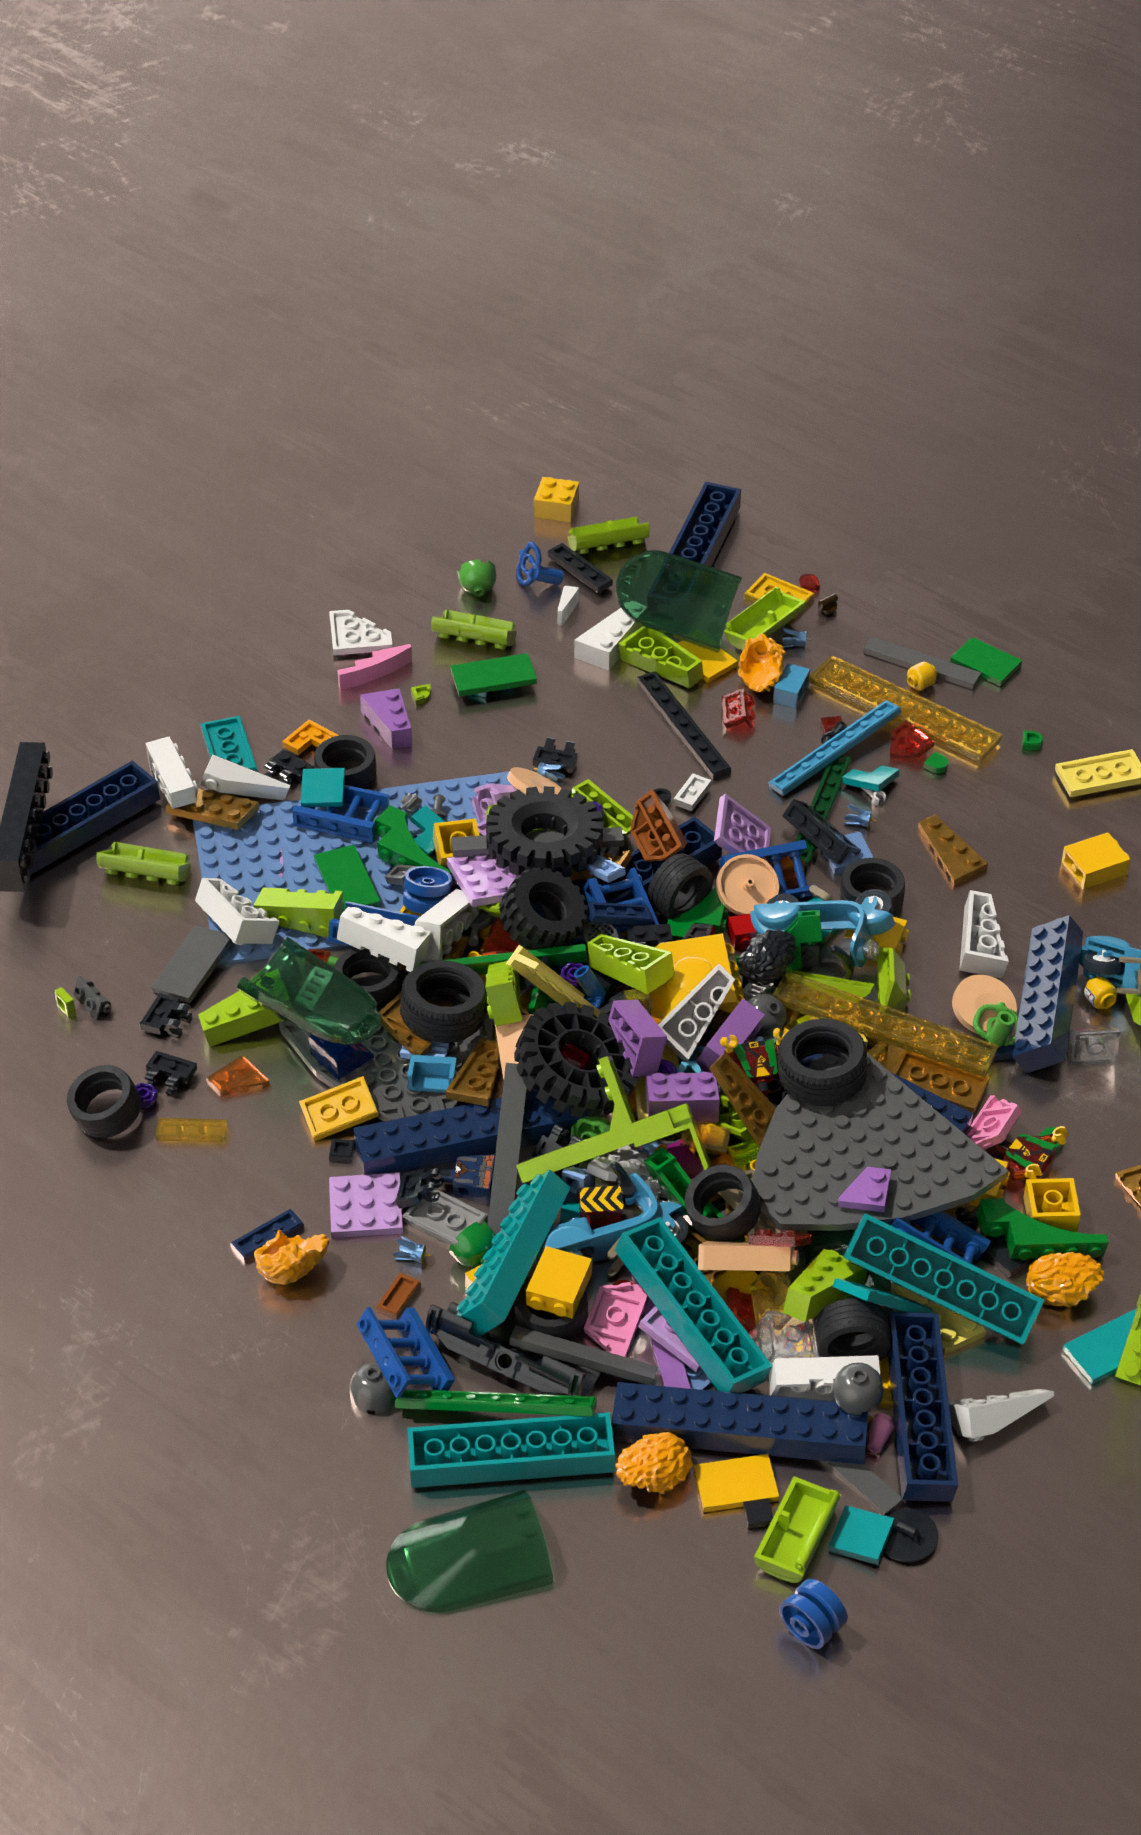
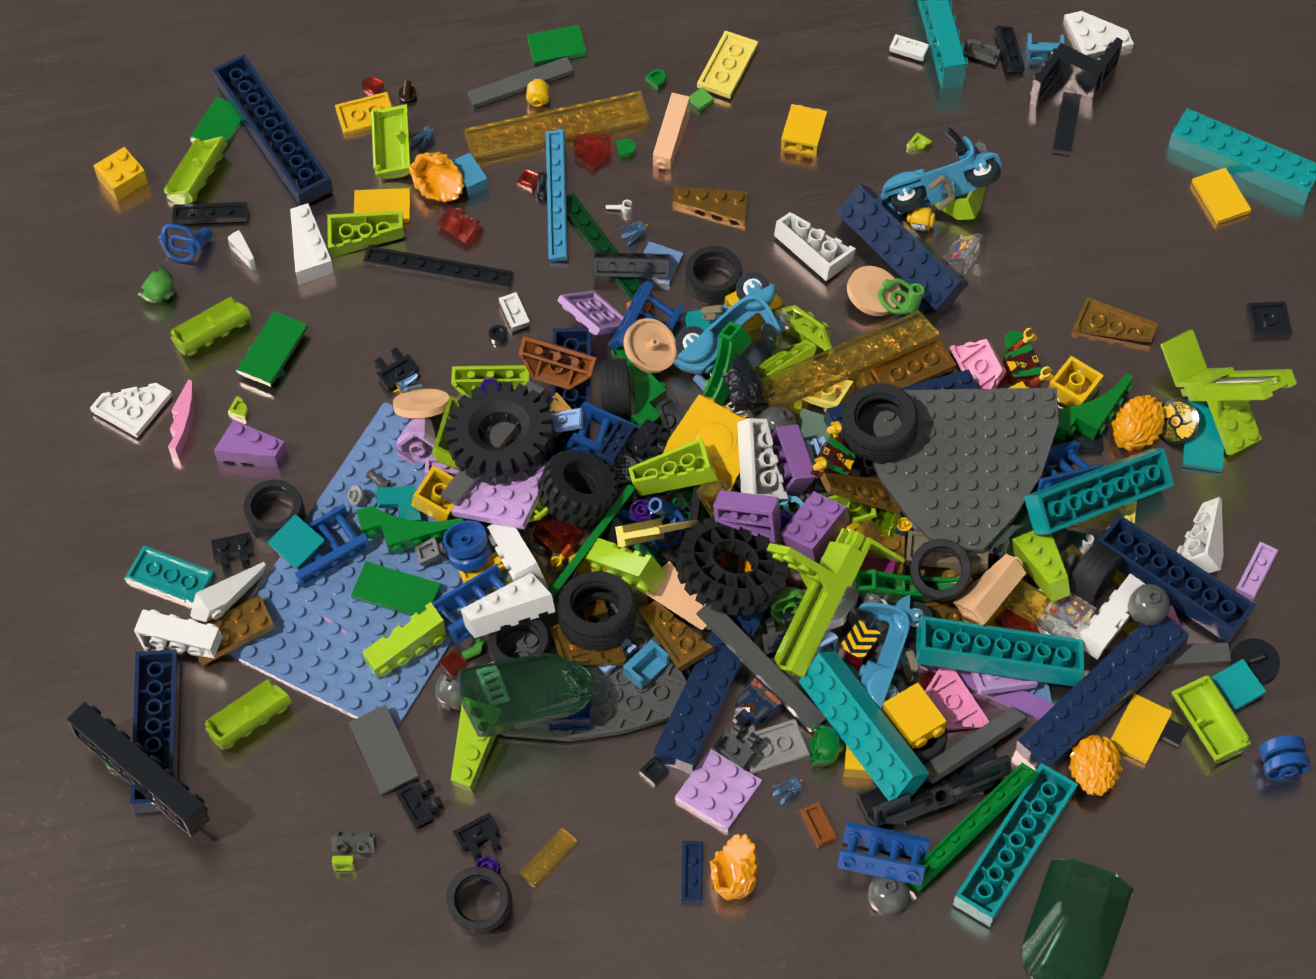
camera: 50 degrees left, 15 degrees up
white wedge [195,878,279,945] -> none
clear orange wing [206,1055,270,1097] -> none
light orange plate [282,720,339,755] -> none
yellow tile [299,1076,379,1142] -> none
clear green windscreen [616,550,742,653] -> none
red brick [728,914,756,950] -> none
clear red wing [749,1229,811,1247] -> none
teal tile [832,1278,933,1313] -> none
medium lavender wing [838,1167,891,1212] -> none
teal tile [842,765,899,792] -> none
none -> green tile [190,97,242,145]
none -> light nougat slope [653,93,690,170]
none -> bright green tile [689,87,714,111]
none -> shield [1159,398,1199,445]
none -> lavender tile [1235,542,1278,600]

